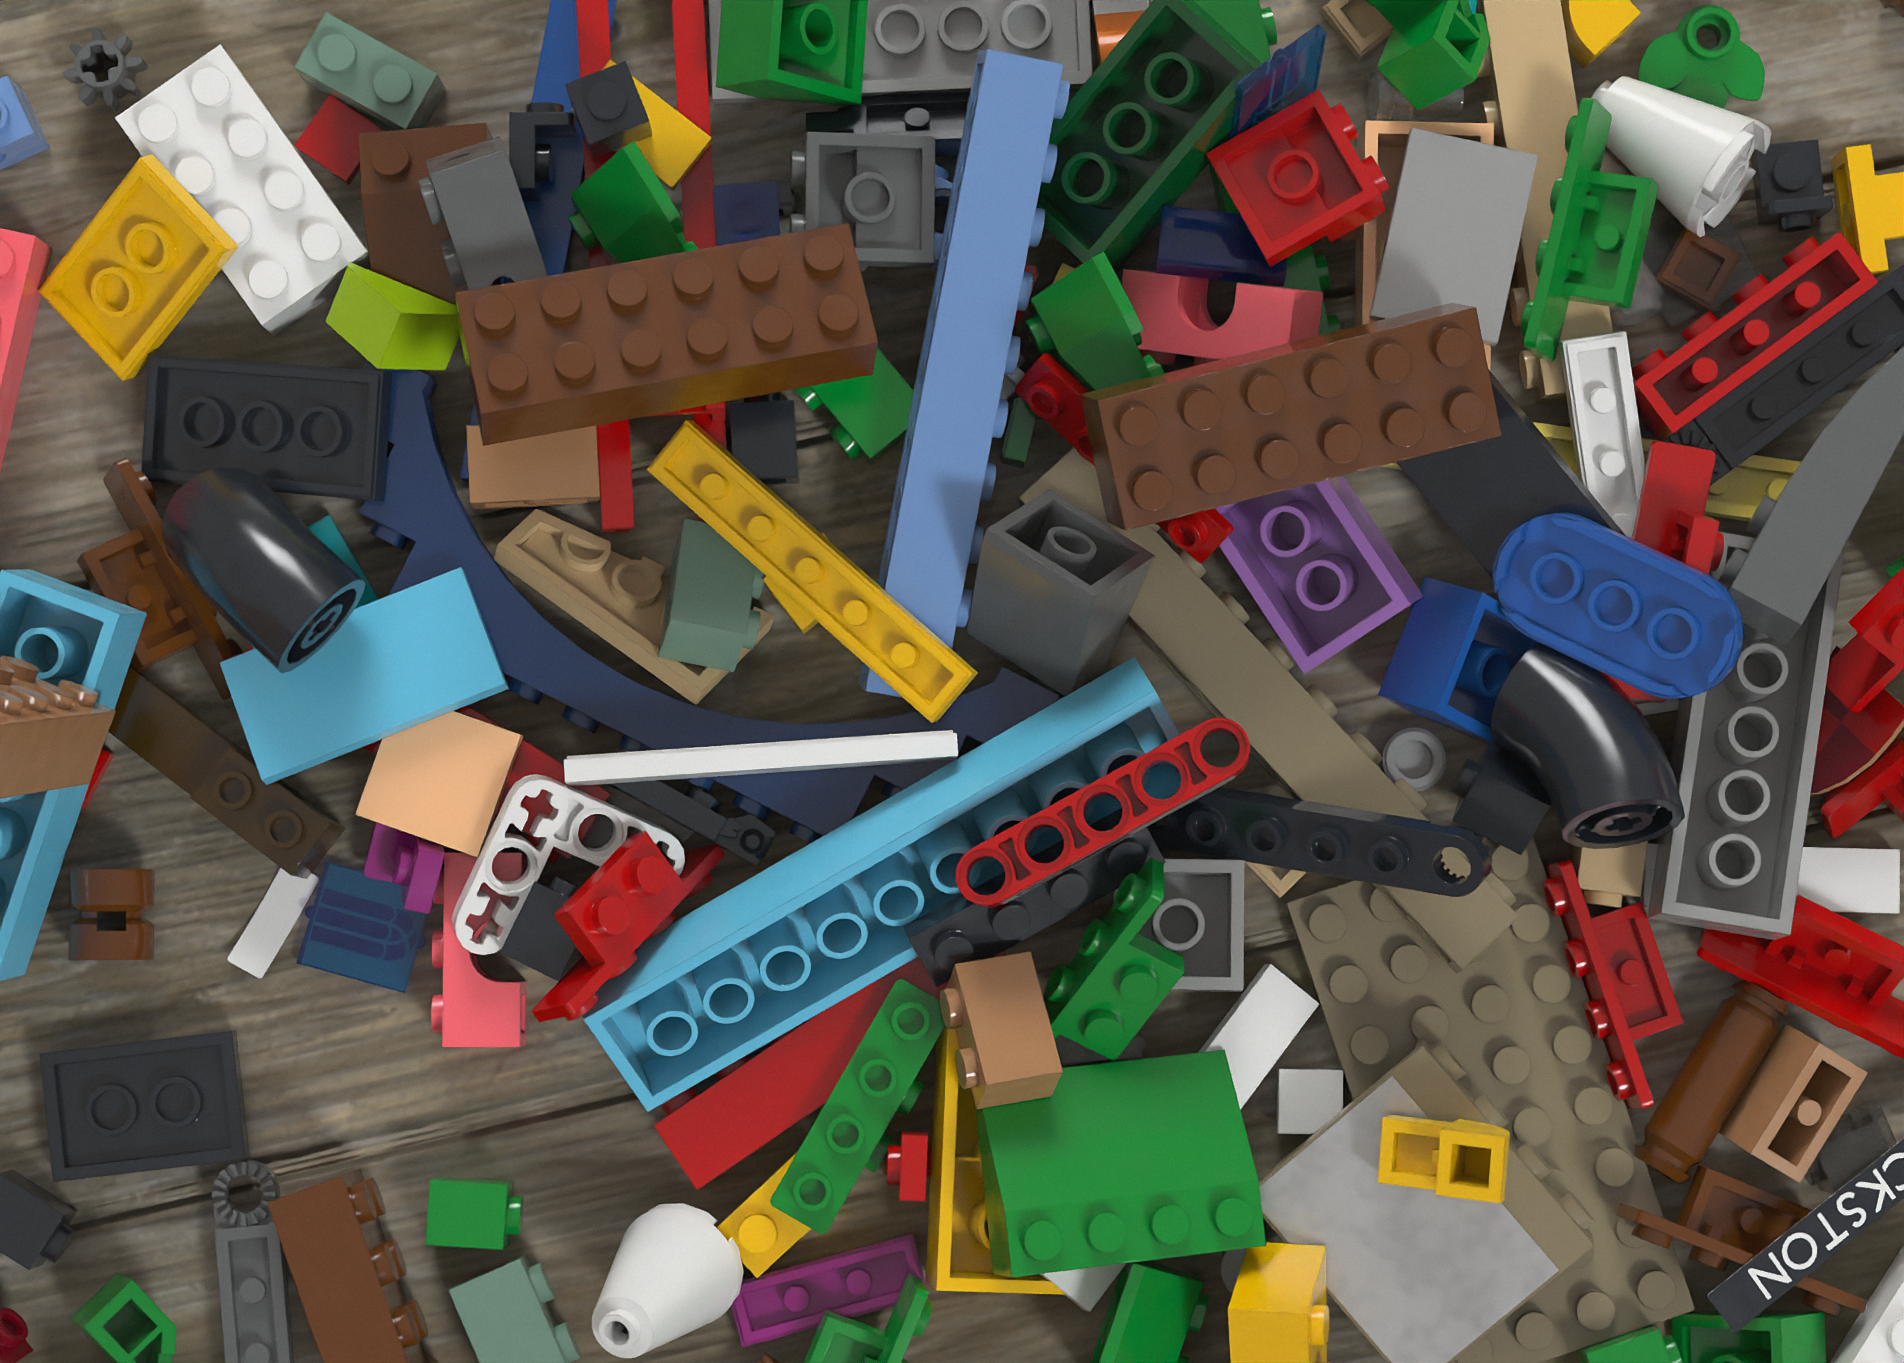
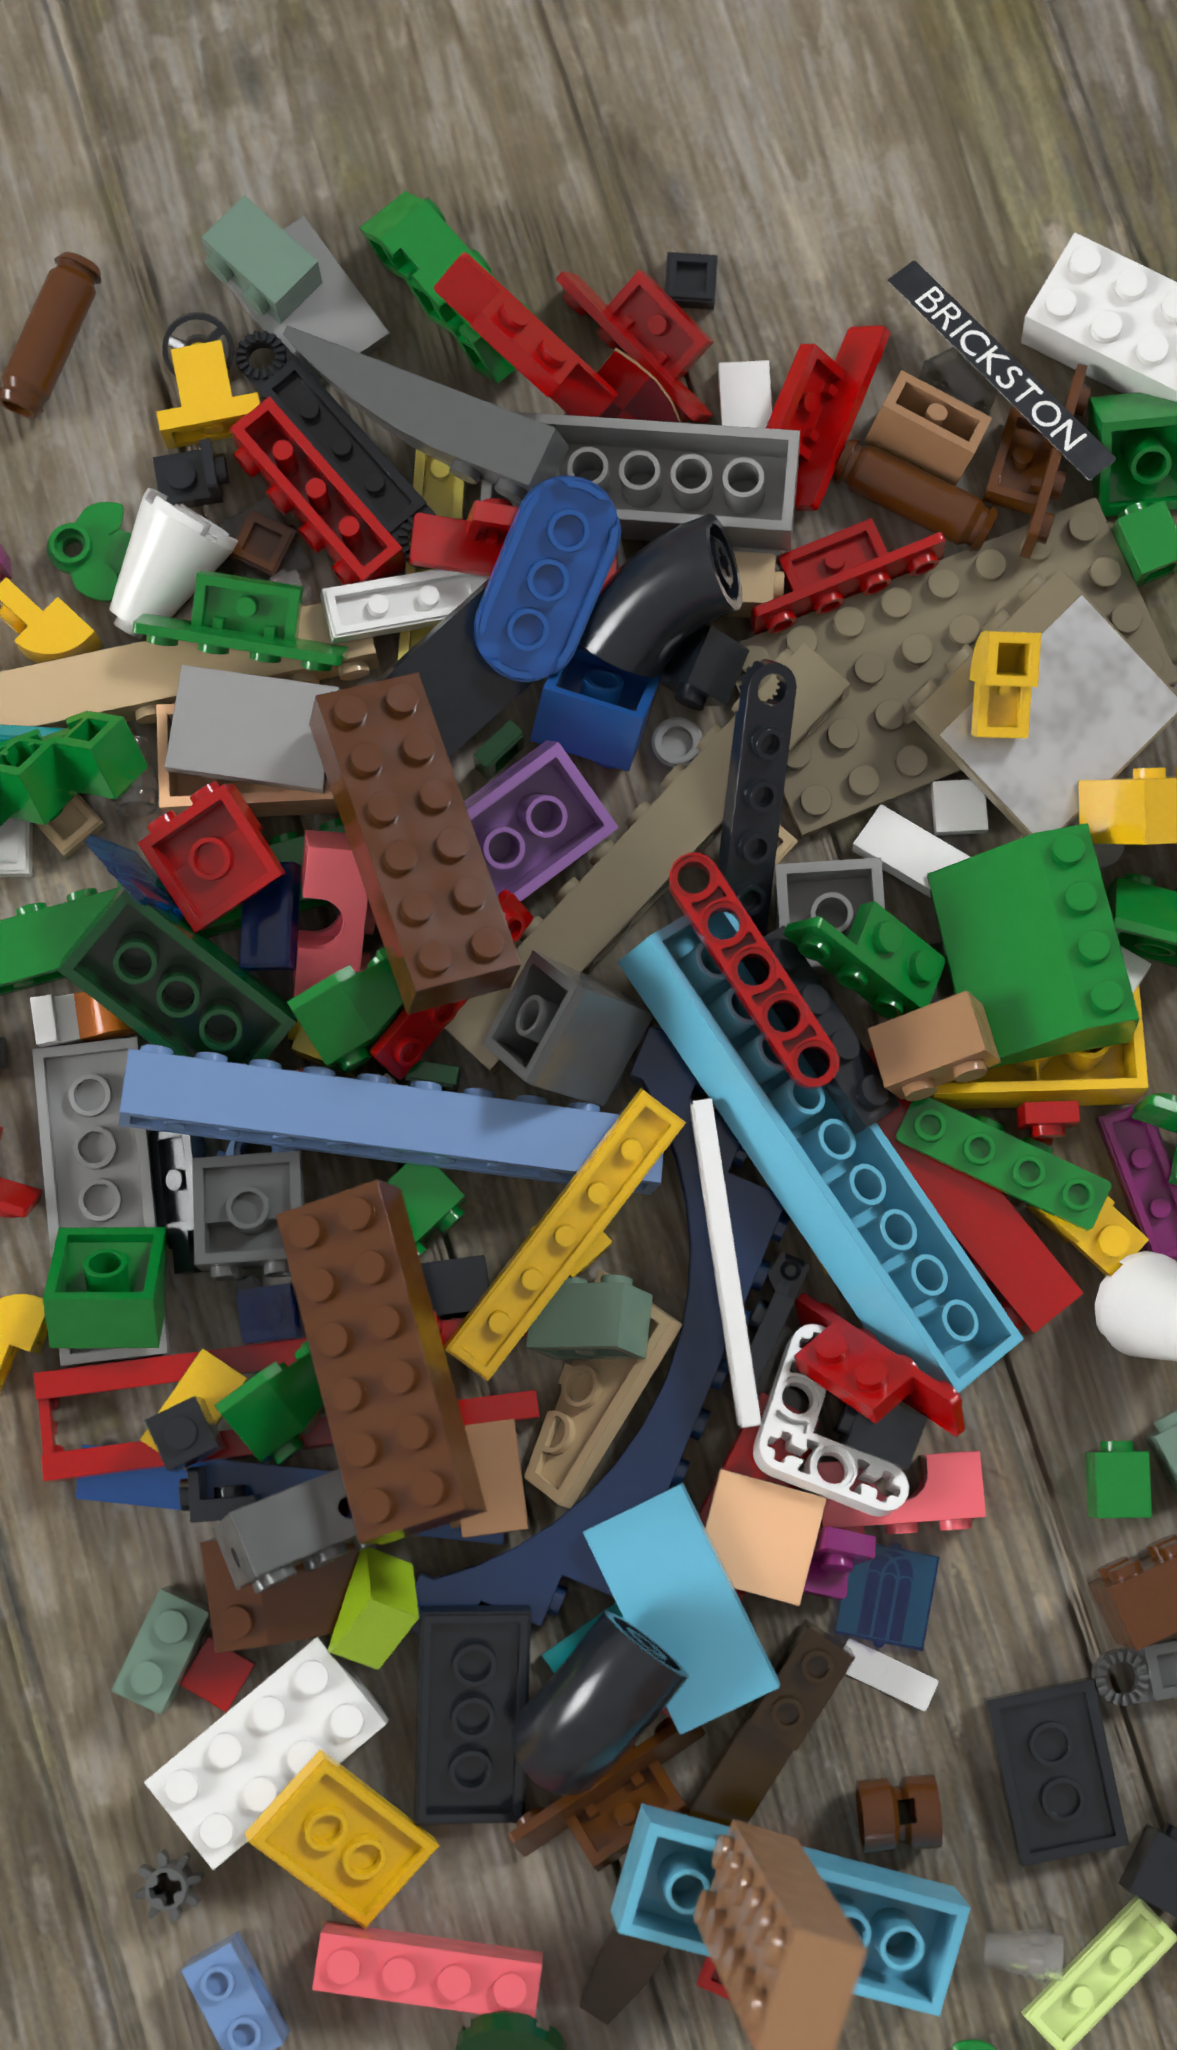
camera: 90 degrees left, 5 degrees down
none -> dark green tile [473,719,524,779]

